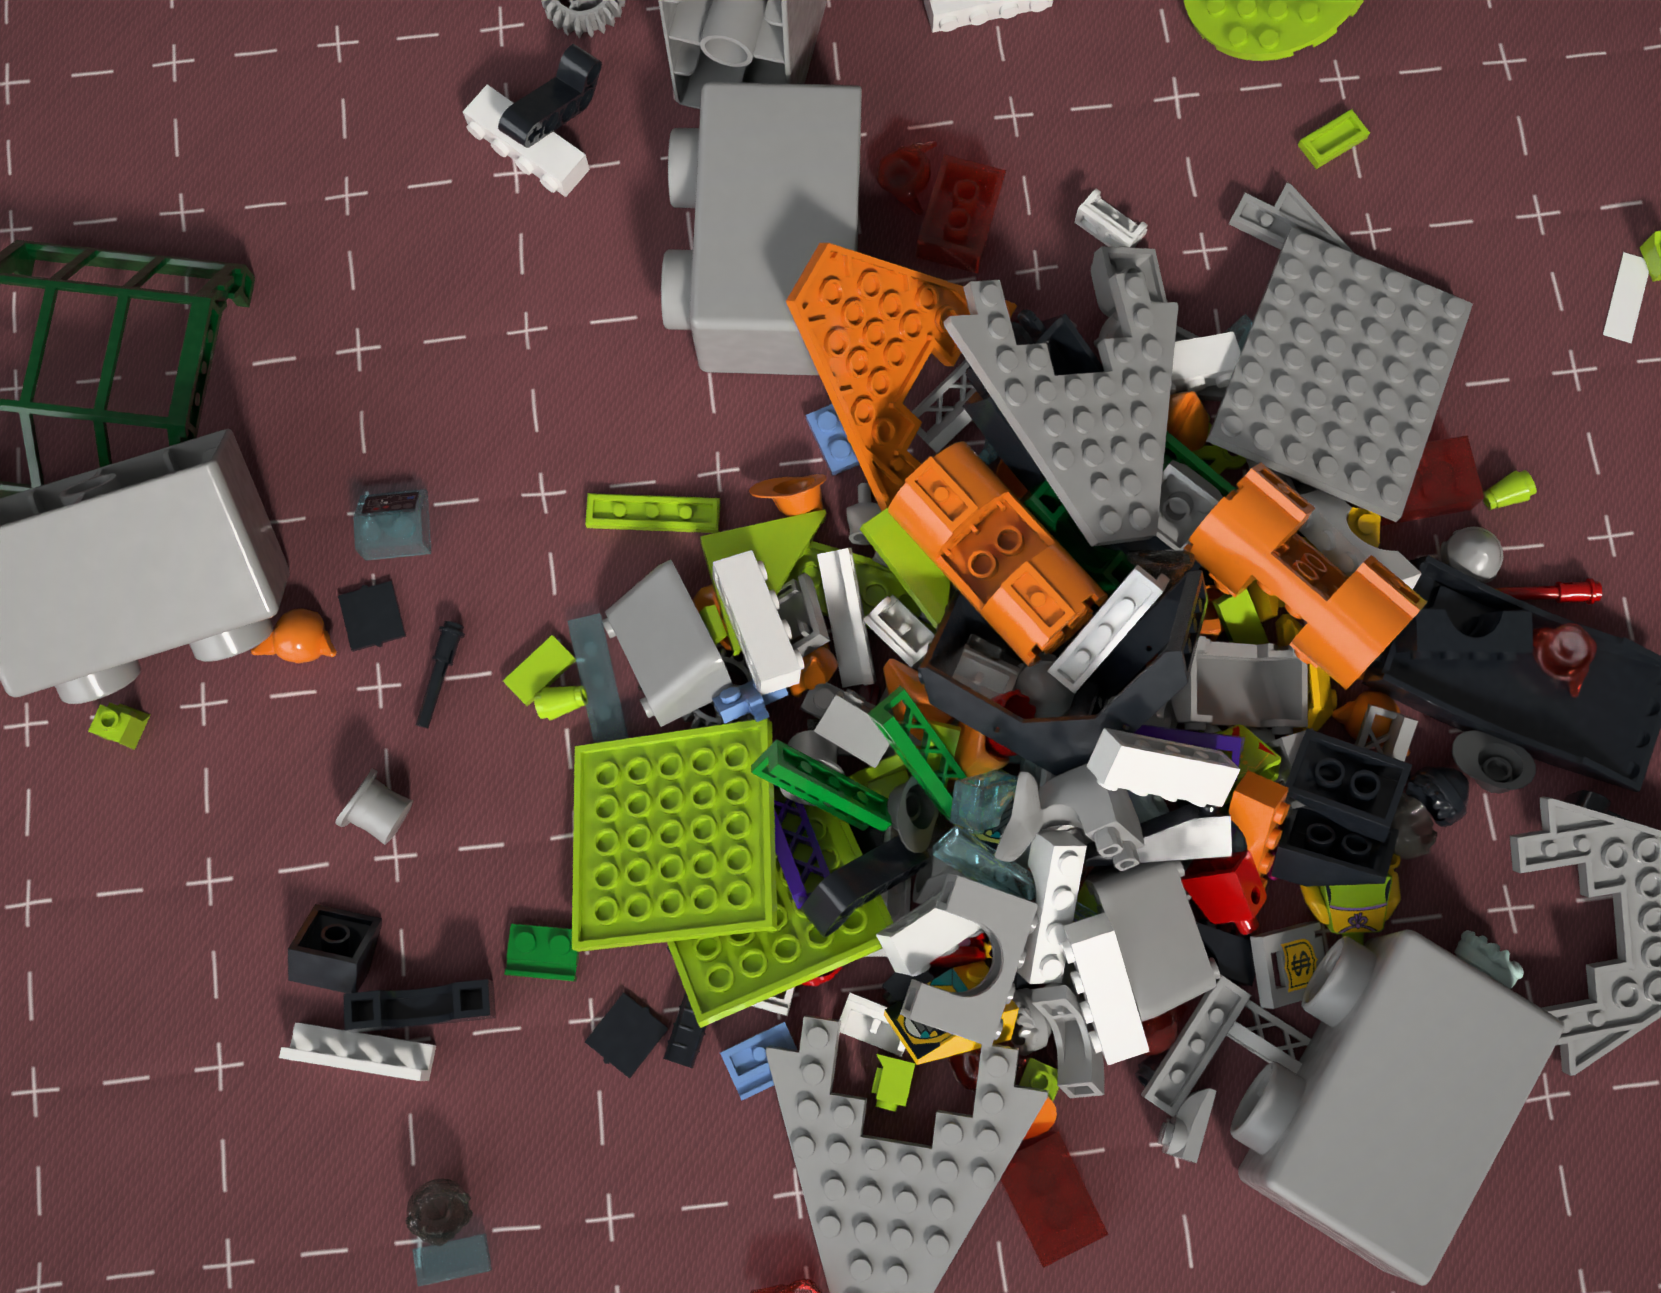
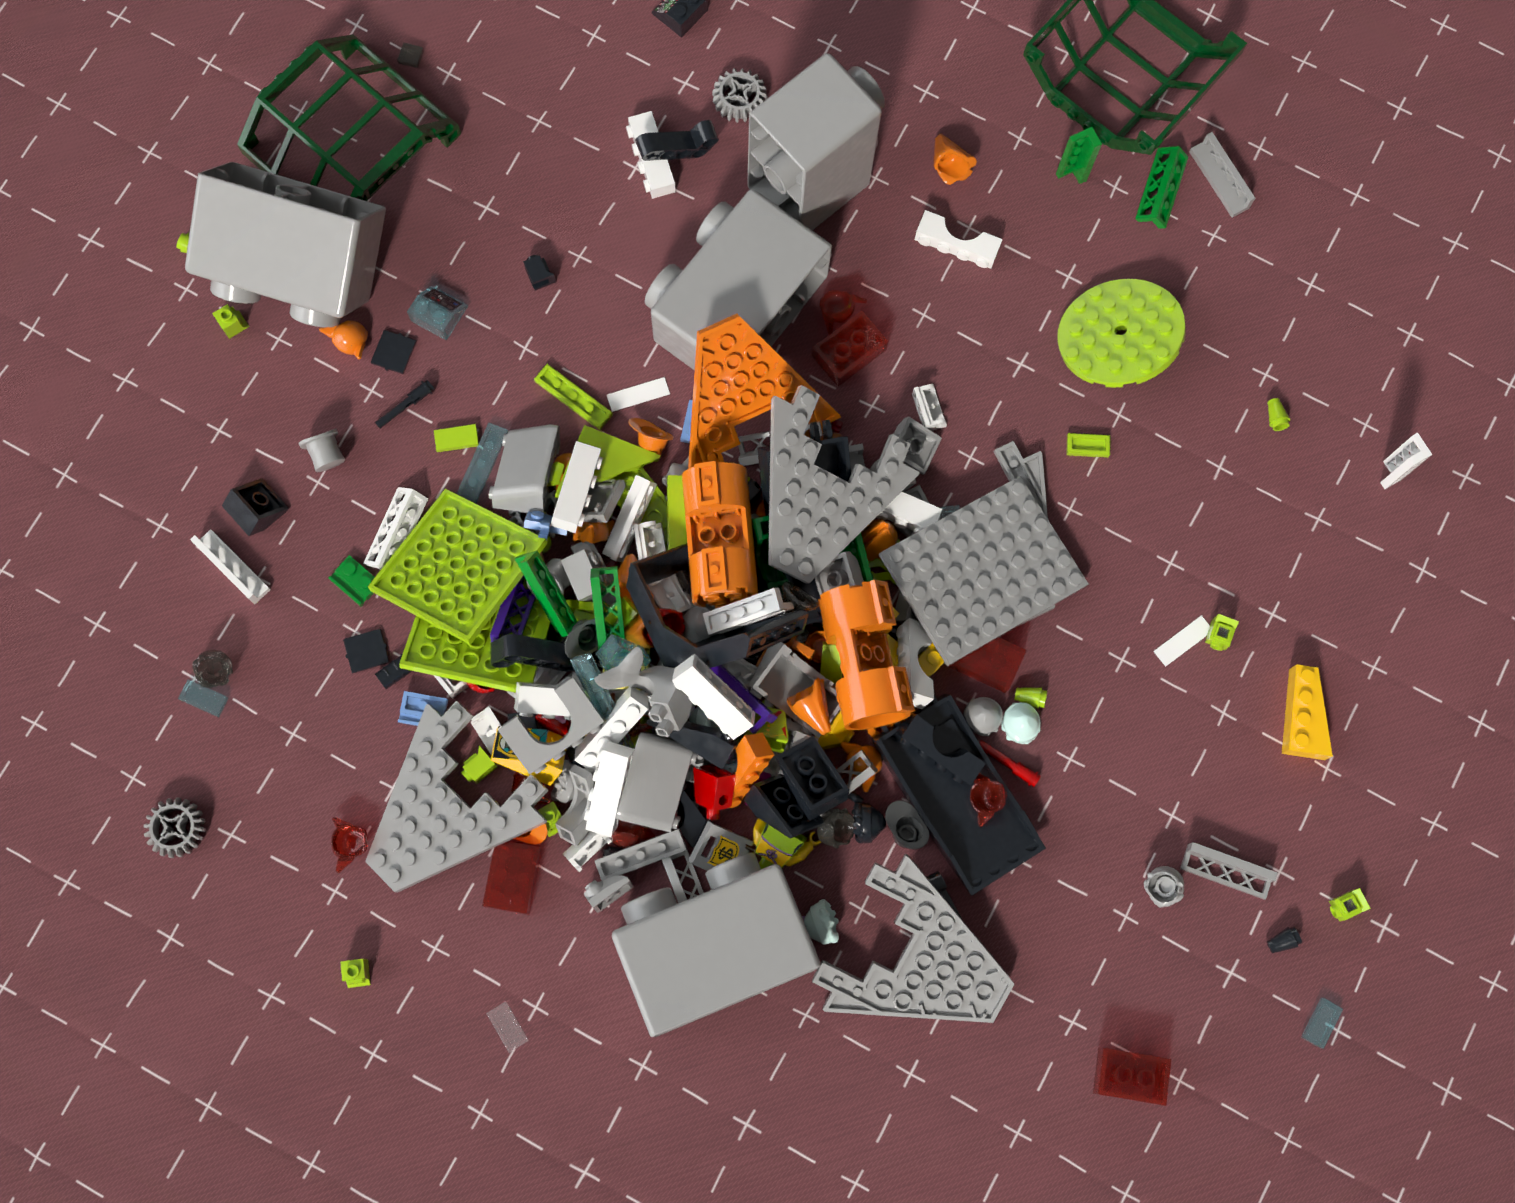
camera: 30 degrees right, 0 degrees up
black arch [343,979,496,1033] -> none
lime cone [534,685,588,721] -> none
none -> white fence [363,487,428,570]
none -> clear smoke tile [398,42,424,68]
none -> black window [523,255,556,291]
none -> white hinge [563,831,612,872]
none -> white sticker [607,377,670,412]
none -> orange hat [786,677,831,736]
none -> light aqua hair [1001,702,1041,744]

